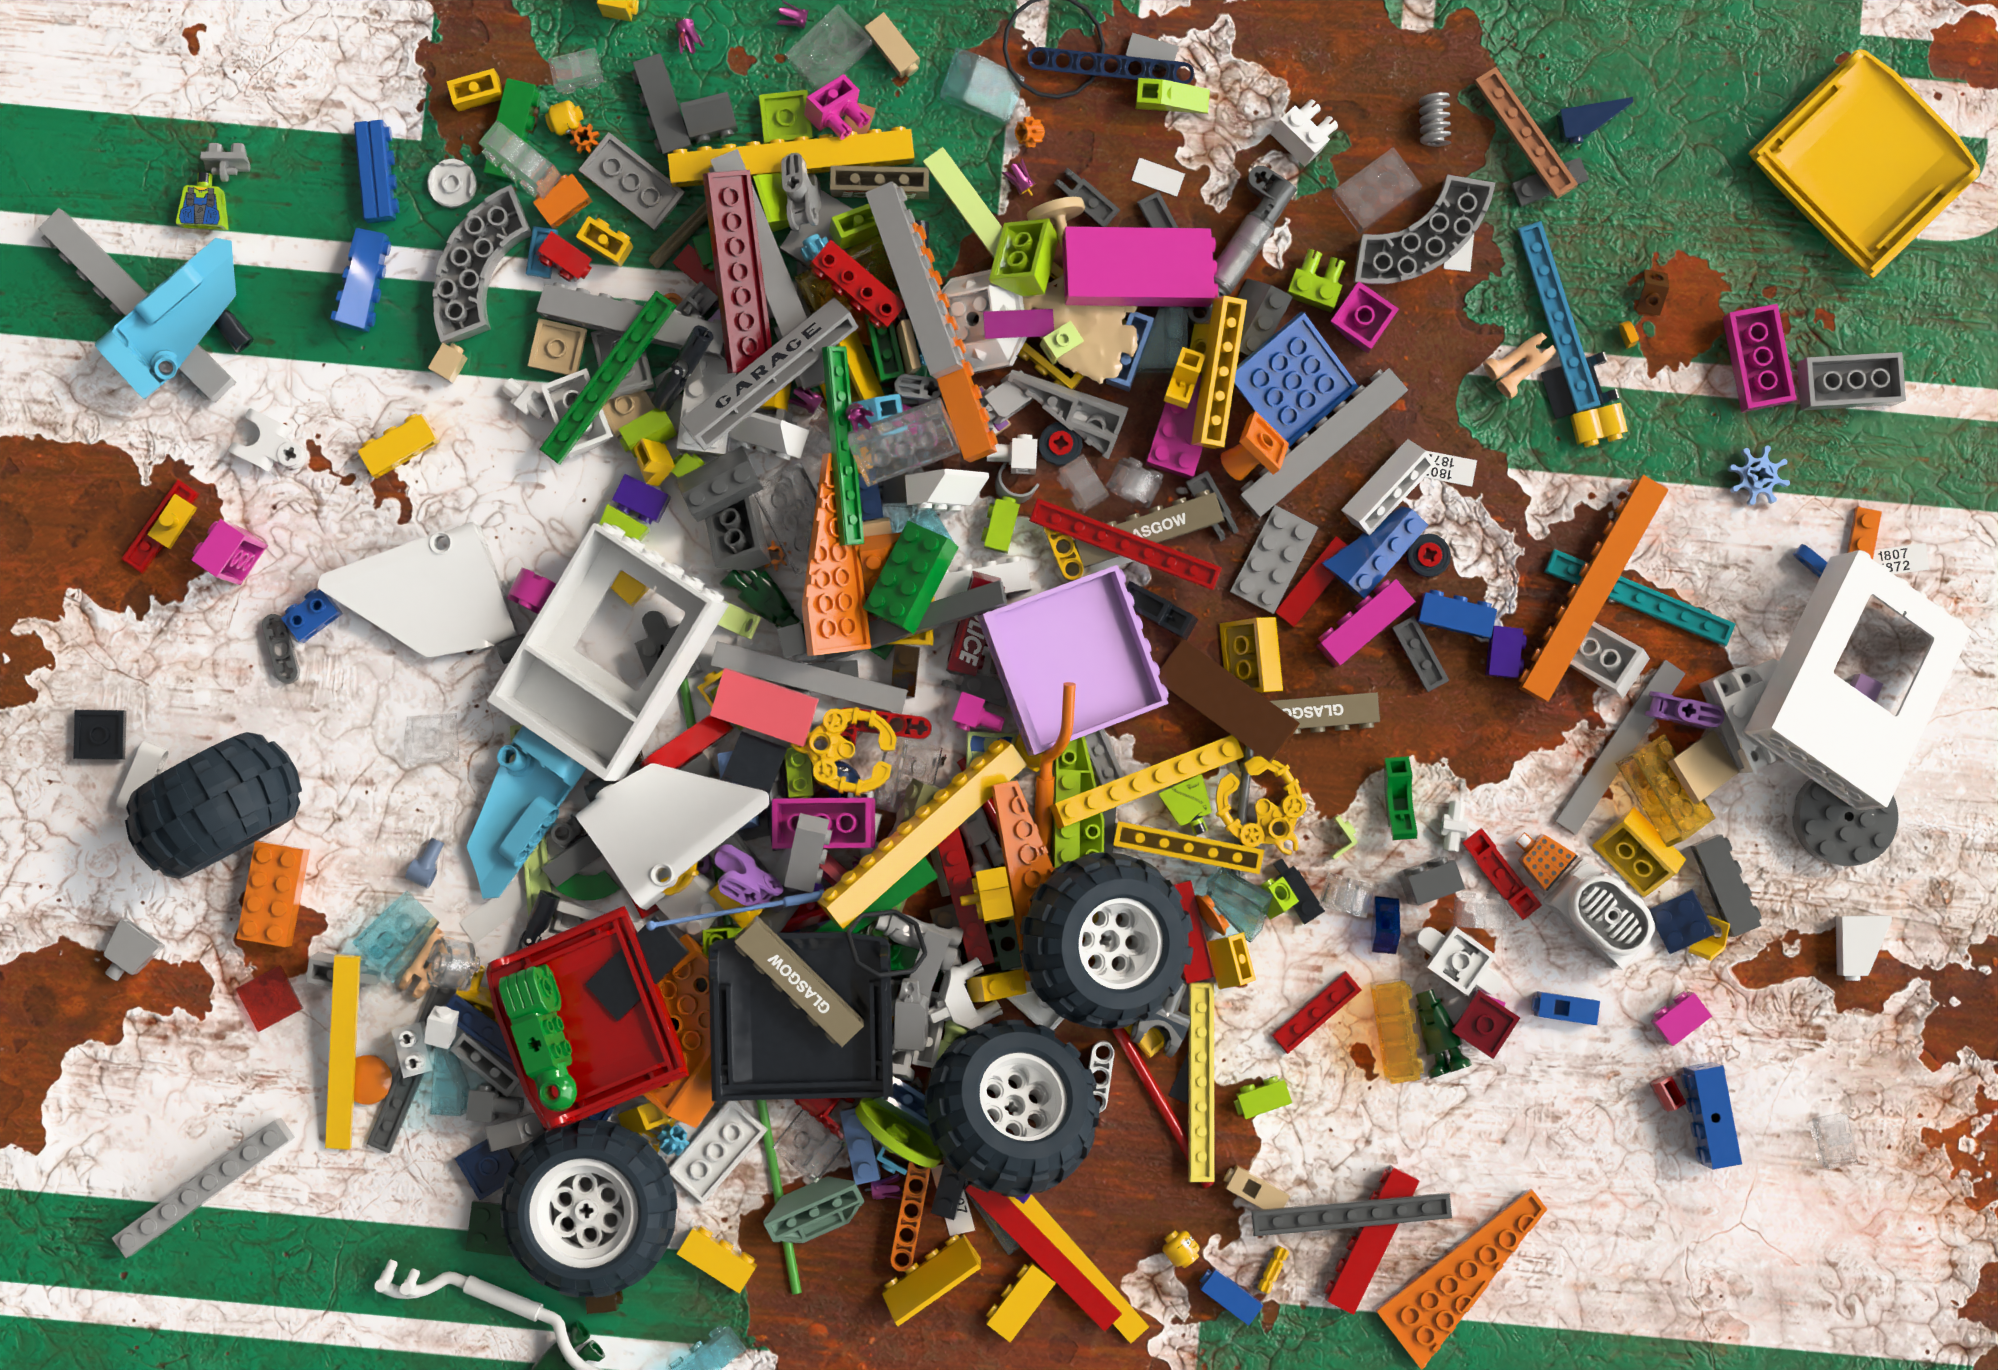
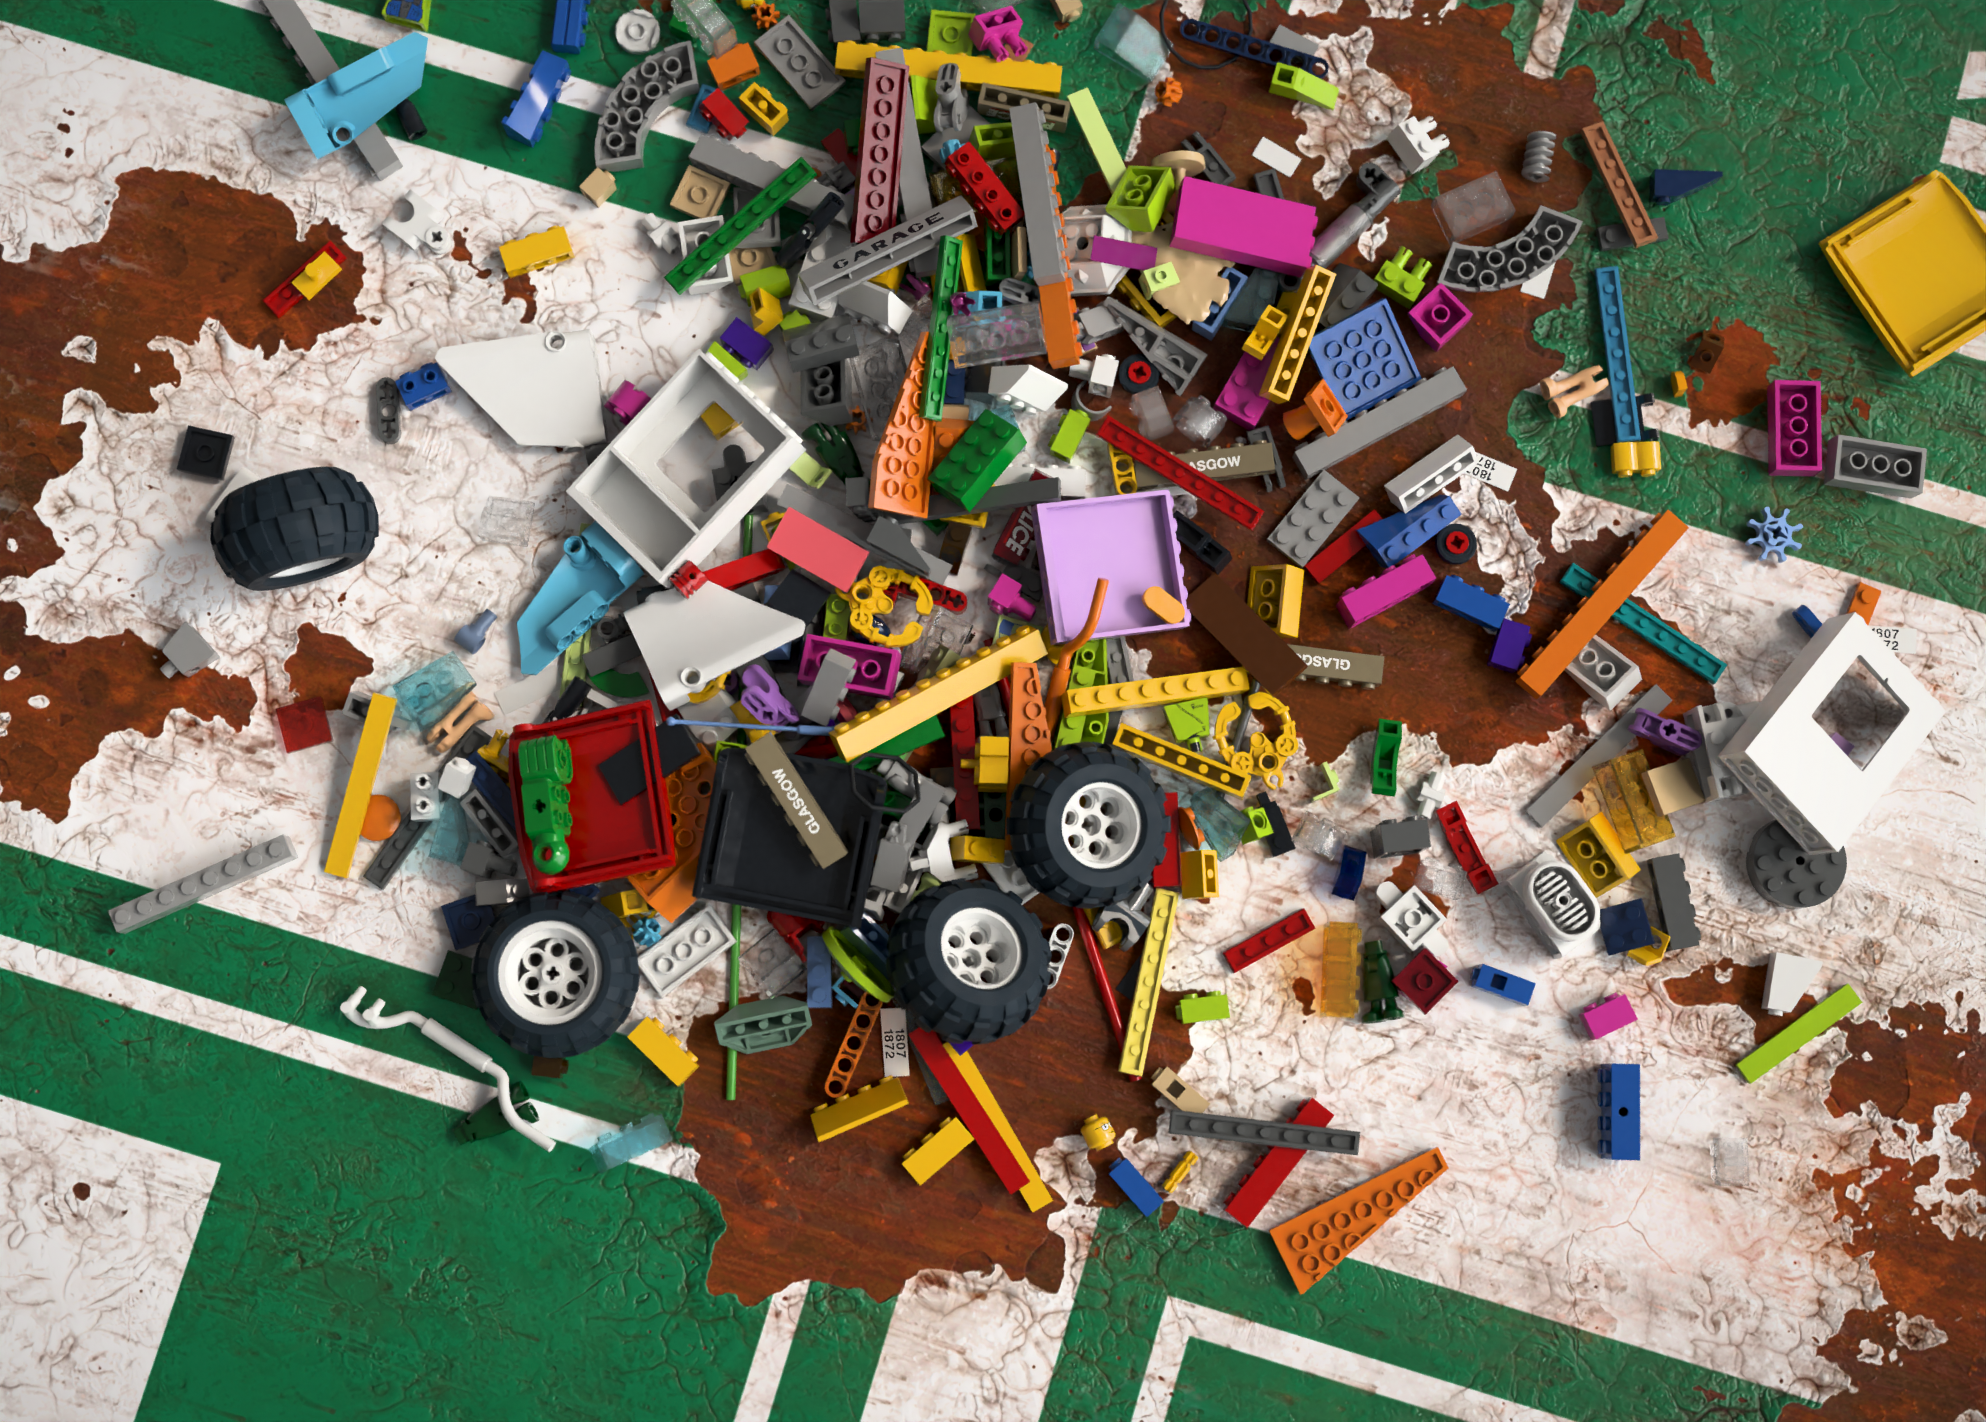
camera: 10 degrees right, 5 degrees down
dark pink brick [192,519,268,585] -> none
orange brick [236,841,310,947] -> none
clear brick [427,938,480,992] -> none
dark tan axle [649,201,708,269] -> none
flat silver piece [865,1174,903,1200] -> none
sticker [930,846,950,897] -> none
black hinge [931,1164,967,1220] -> none
flat silver piece [1002,158,1036,196] -> none
dark grey plate [1391,616,1449,692] -> none
orange torso [1515,832,1578,891] -> none
red piece [1649,1076,1687,1112] -> none
none -> red piece [668,560,708,600]
none -> dark grey slope [866,515,931,577]
none -> light orange tile [1142,586,1185,624]
none -> lime tile [1735,983,1863,1084]

